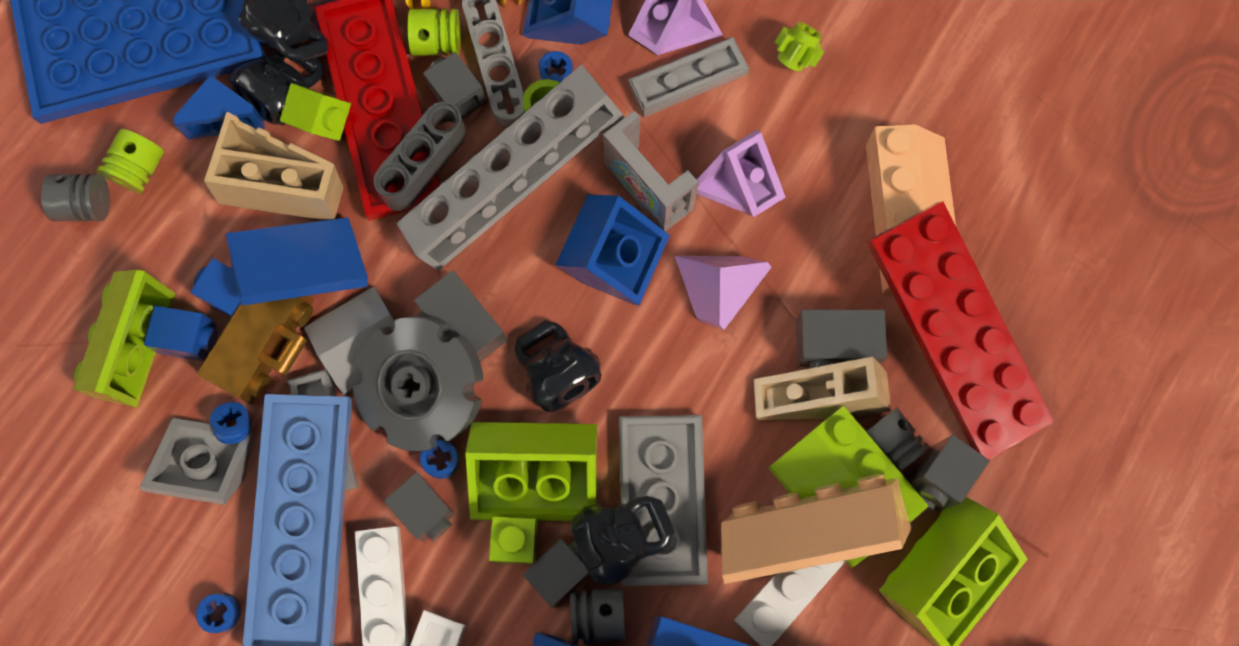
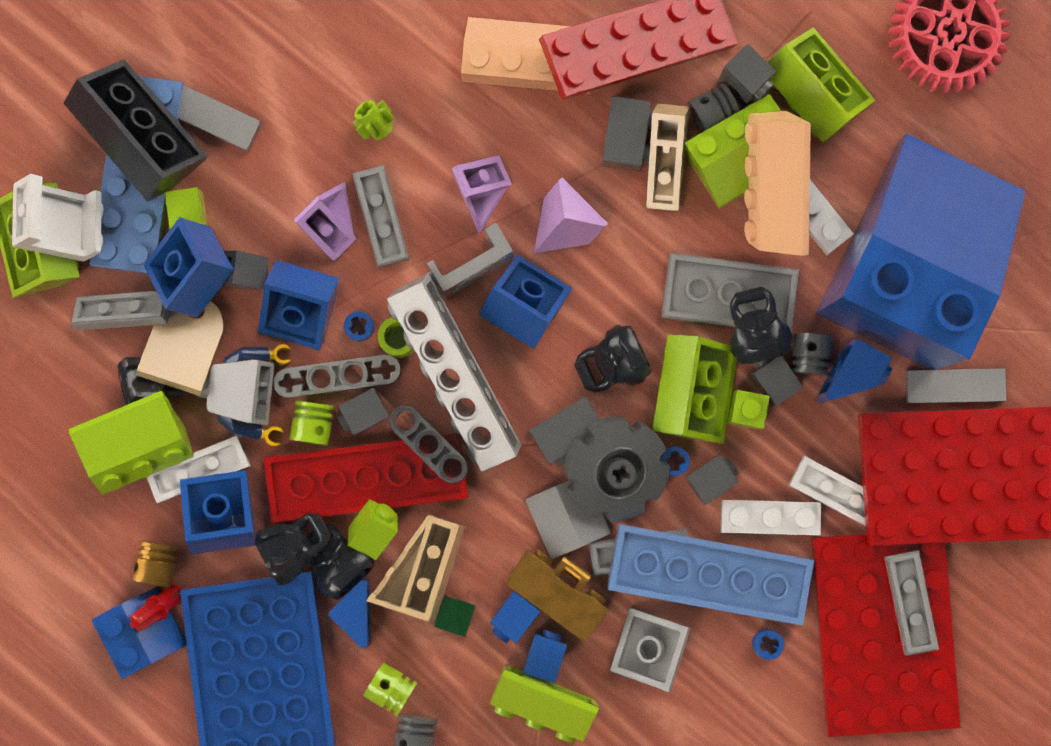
camera: 85 degrees left, 10 degrees up
blue bush [210,402,252,444] -> none
blue tile [226,217,368,306] -> none
none -> dark green tile [434,595,476,637]

